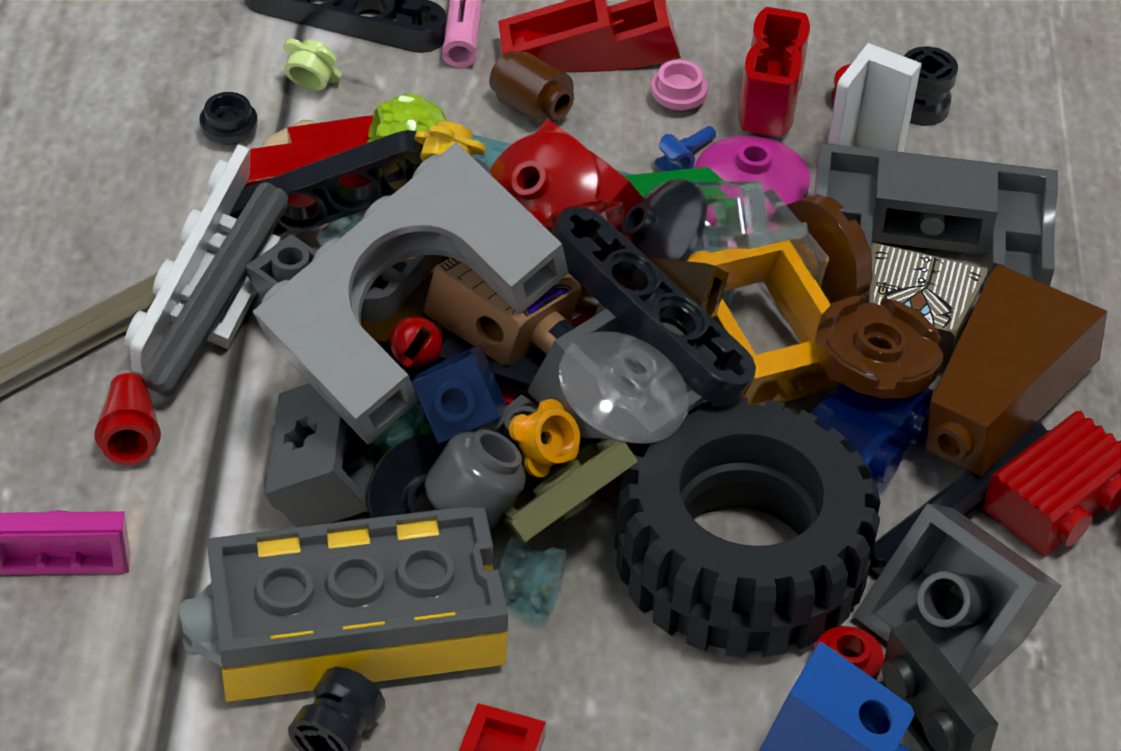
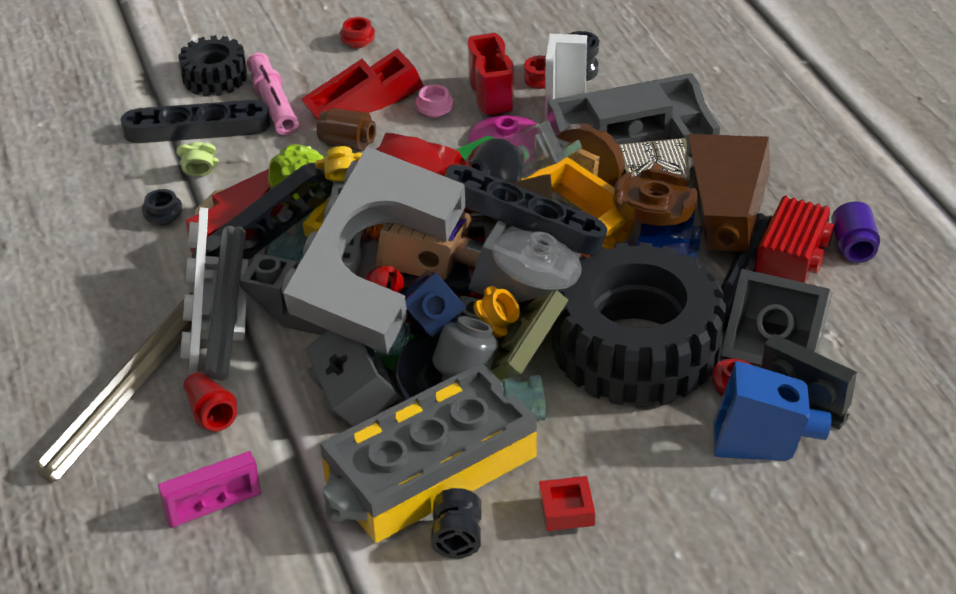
camera: 20 degrees left, 5 degrees down
blue hand [654,126,716,172] -> none

